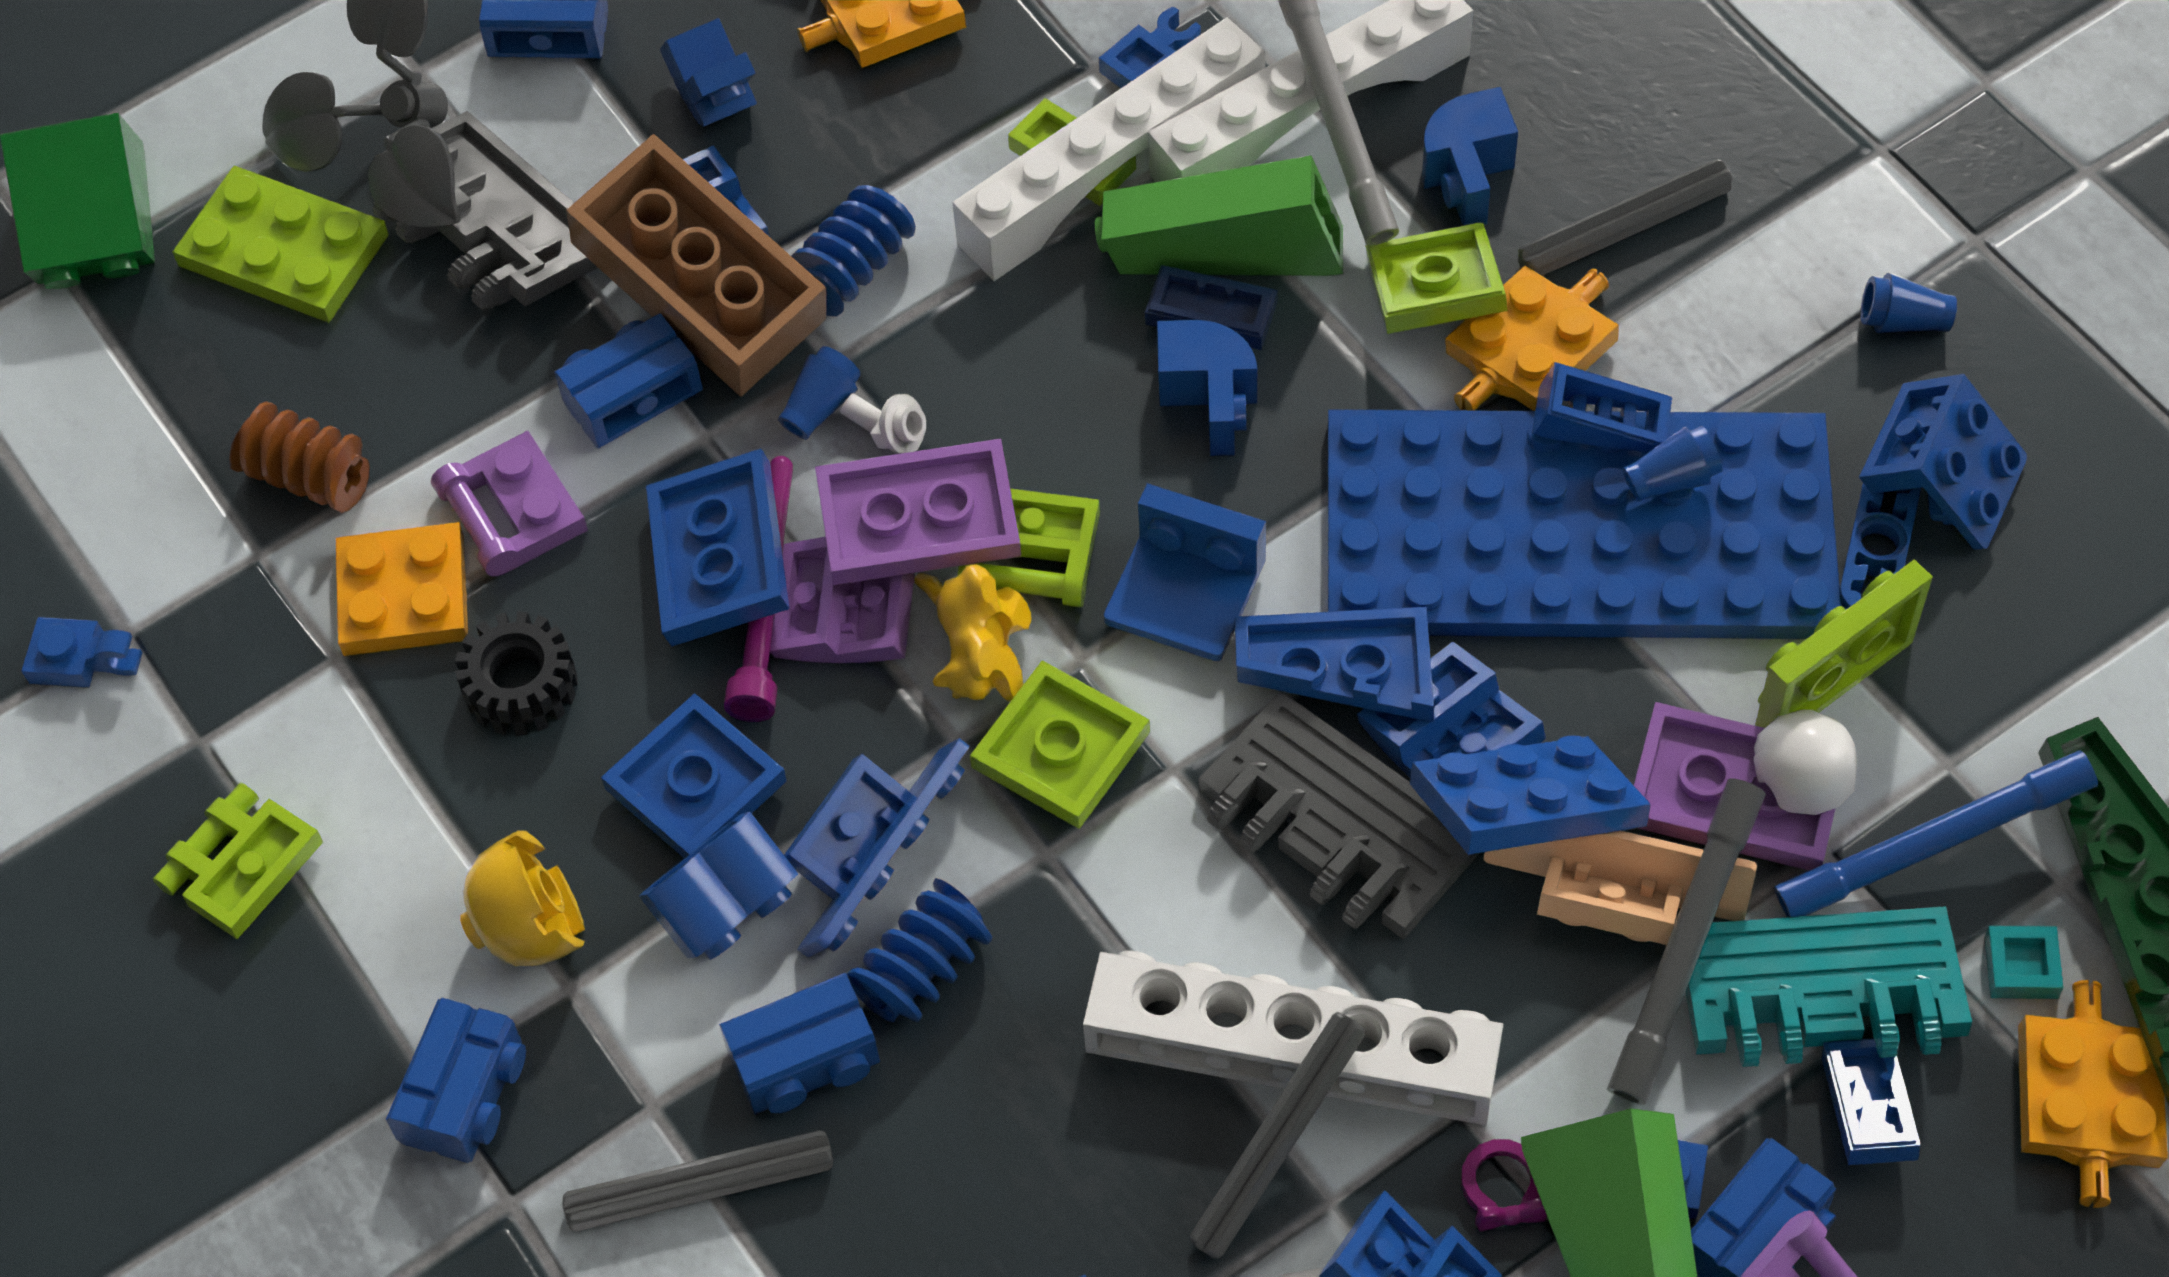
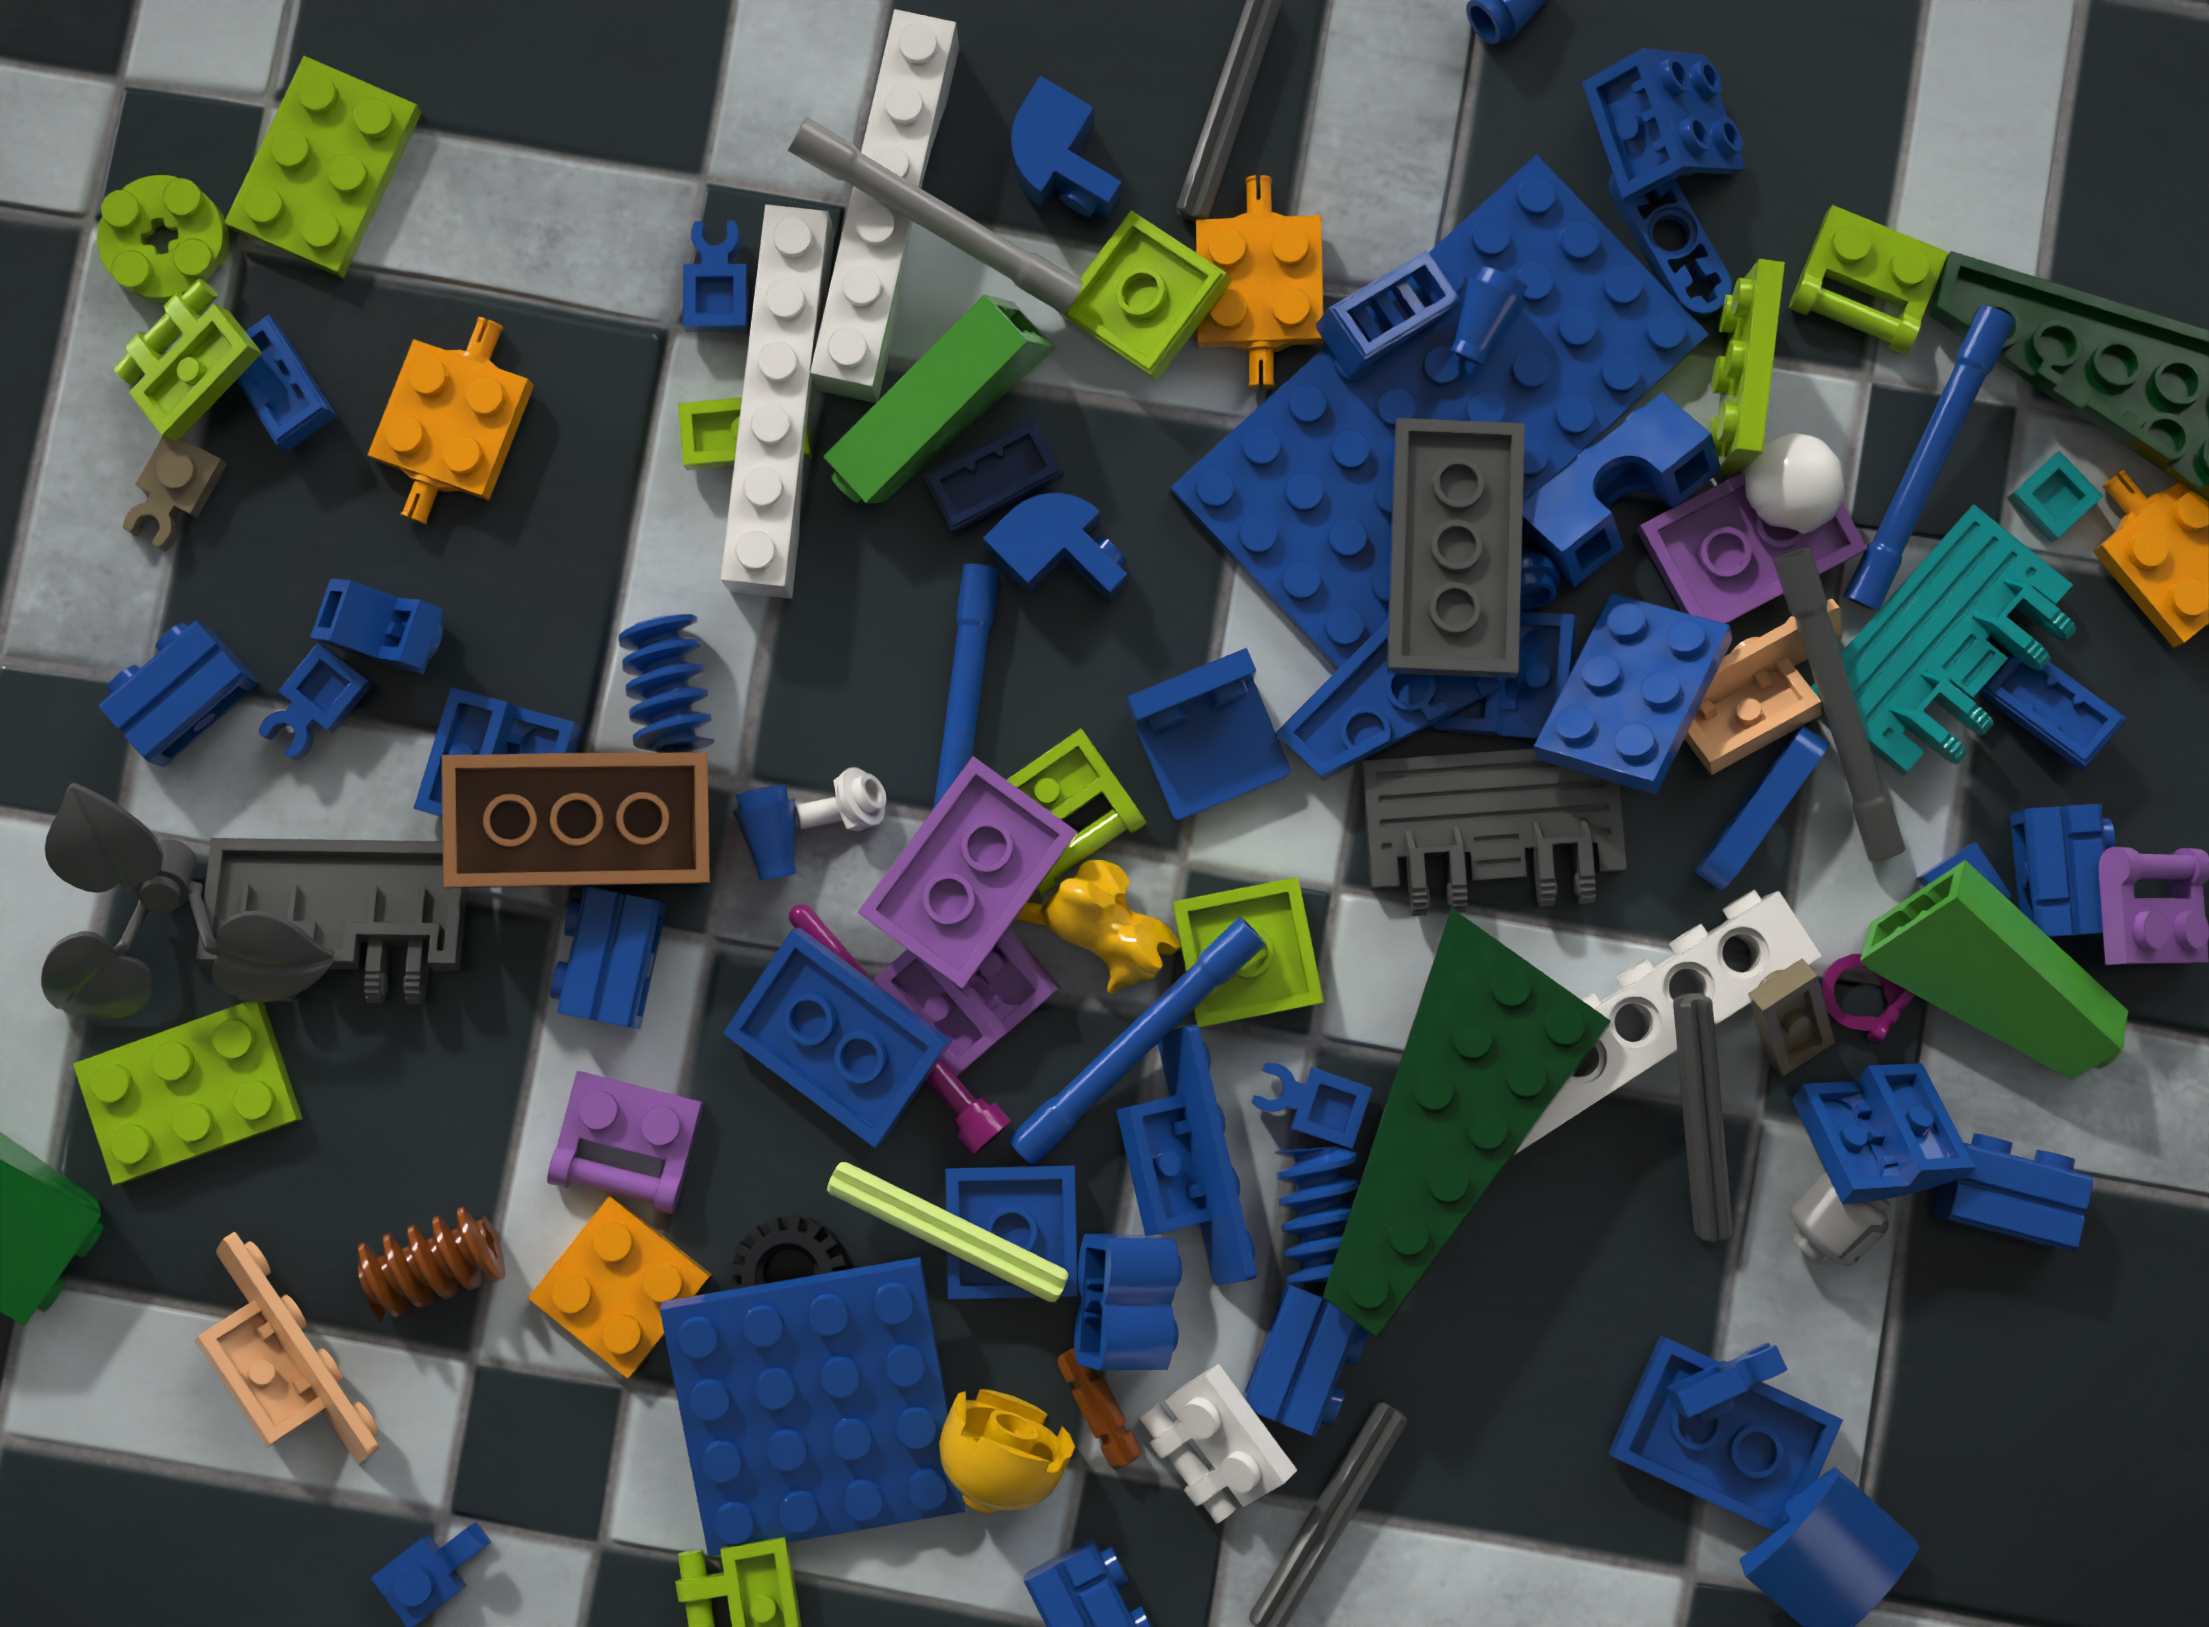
camera: 50 degrees left, 25 degrees up
none -> light nougat bracket [195,1232,379,1464]
none -> blue plate [258,641,373,761]
none -> blue plate [660,1257,965,1557]
none -> yellowish green axle [827,1162,1069,1302]
none -> blue piece [933,564,1000,809]
none -> blue piece [1008,916,1266,1165]
none -> dark orange axle [1057,1347,1141,1469]
none -> white plate [1139,1363,1297,1524]
none -> blue plate [1251,1063,1373,1149]
none -> dark green wing [1323,908,1611,1339]
none -> dark grey plate [1387,418,1525,679]
none -> blue plate [1520,543,1561,611]
none -> blue arch [1522,392,1722,587]
none -> blue beam [1694,725,1829,891]
none -> dark tan plate [1748,958,1835,1077]
none -> lime plate [1789,205,1949,356]

